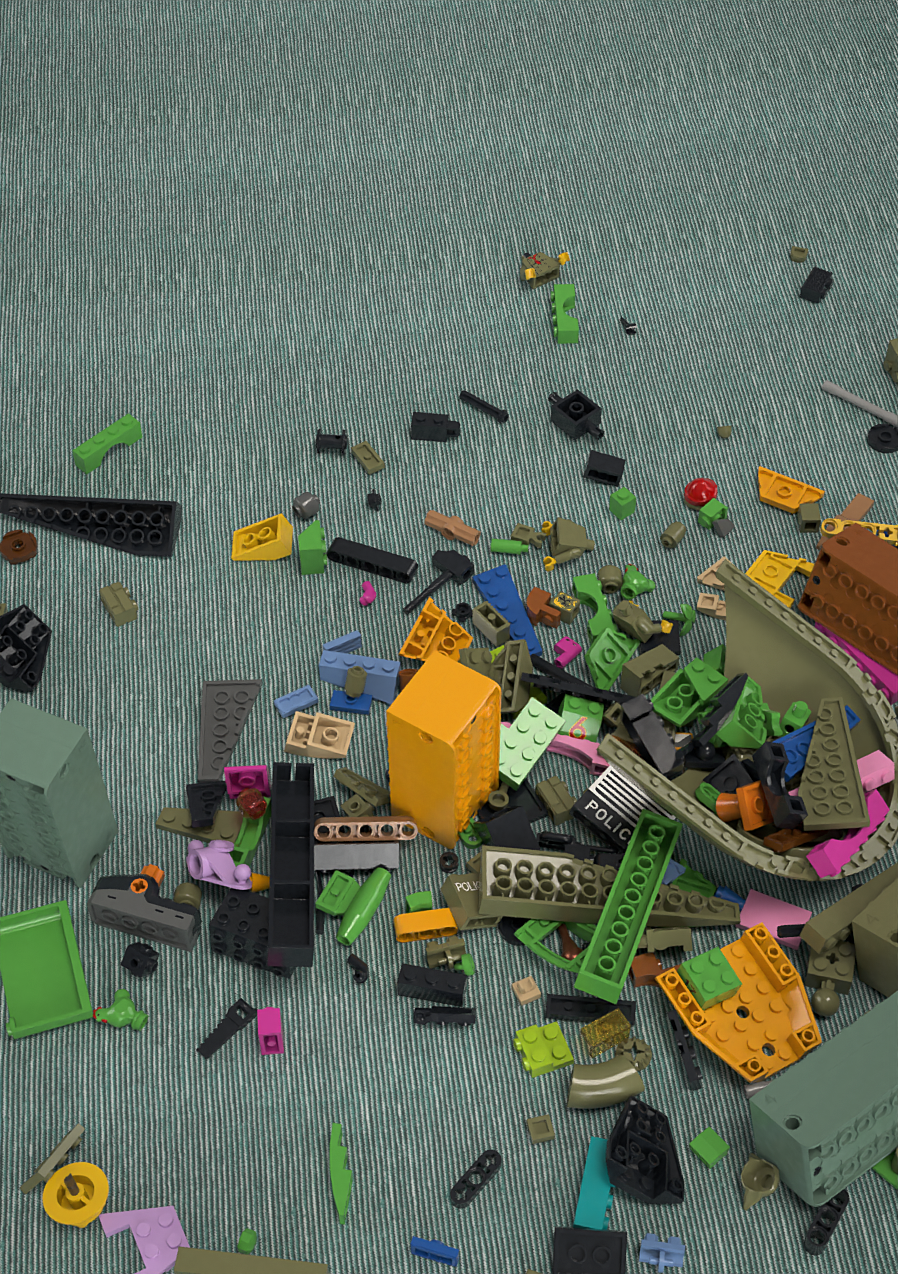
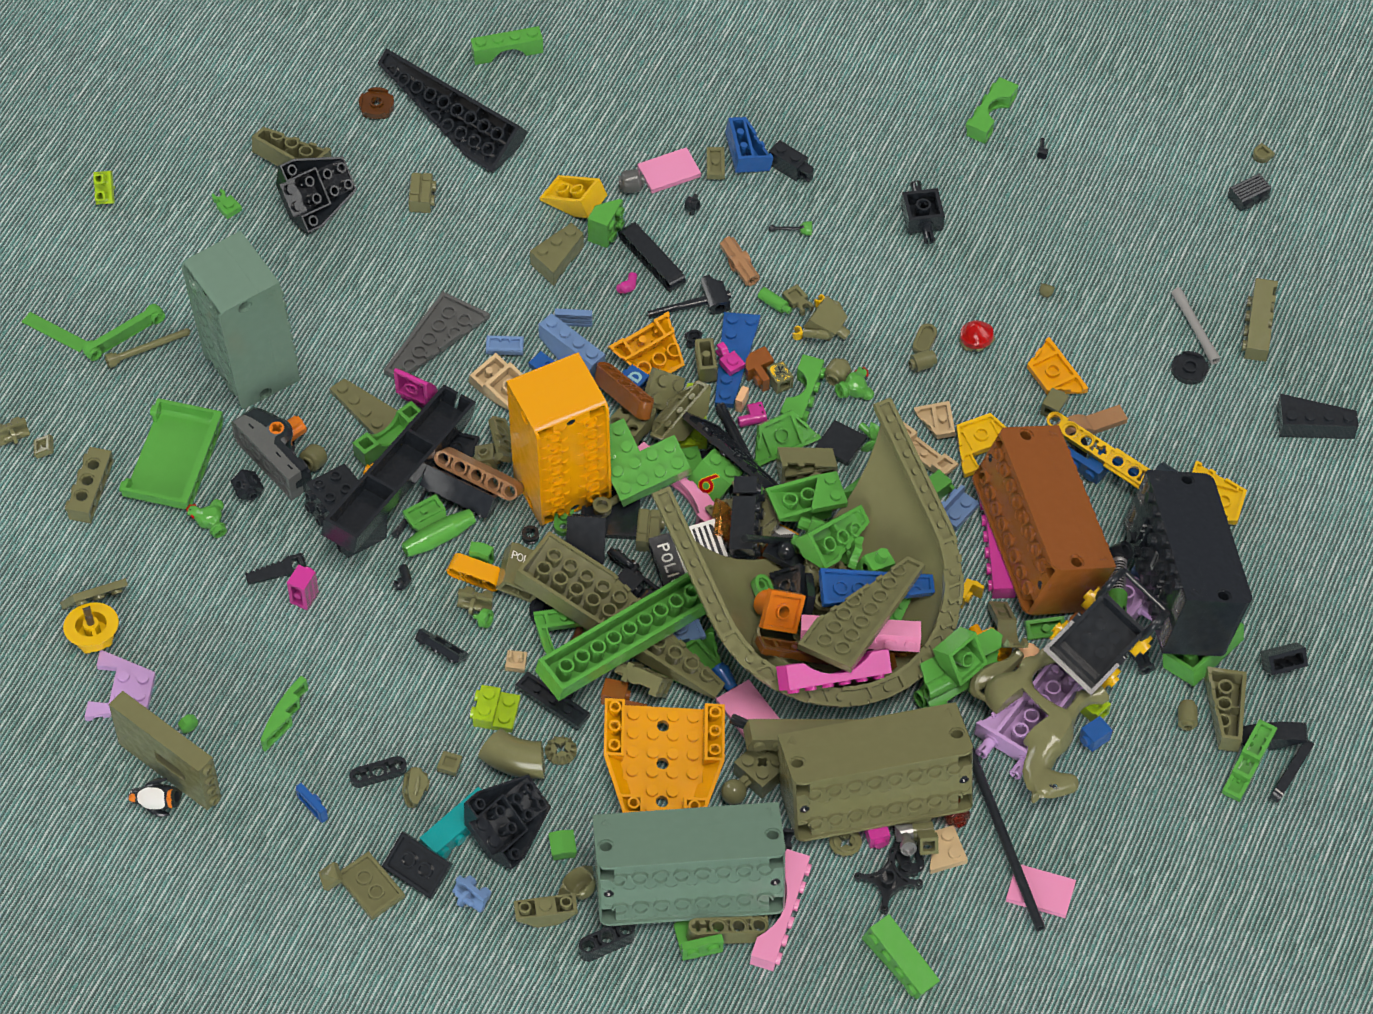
camera: 30 degrees right, 5 degrees up
black wing [186,780,227,828] -> none
lavender piece [186,840,252,890] -> none
clear red head [236,788,267,820] -> none
black hose [316,429,348,455] -> none
olive brick [344,666,367,697] -> none
black brick [397,963,467,1007] -> none
black axle [459,390,509,423] -> none
olive torso [520,252,570,289] -> none
clear yellow panel [580,1008,631,1058] -> none
black brick [583,450,626,487] -> none
bright green brick [609,487,636,520] -> none
olive torso [612,600,673,643] -> none
black wing [667,1010,703,1091] -> none
bright green brick [677,947,742,1010] -> none
black slope [691,673,748,747] -> none
bright green brick [698,498,728,530] -> none
dark grey tile [712,519,735,537] -> none
black arch [752,741,808,829] -> none
none -> olive hand [401,767,430,808]
none -> olive slope [514,893,578,928]
none -> olive wedge [530,223,584,286]
none -> bright pink tile [637,147,701,193]
none -> dark pink plate [715,342,745,376]
none -> blue wedge [725,117,773,173]
none -> light nougat tile [735,386,749,413]
none -> hinge [769,221,813,236]
none -> olive tile [912,323,937,353]

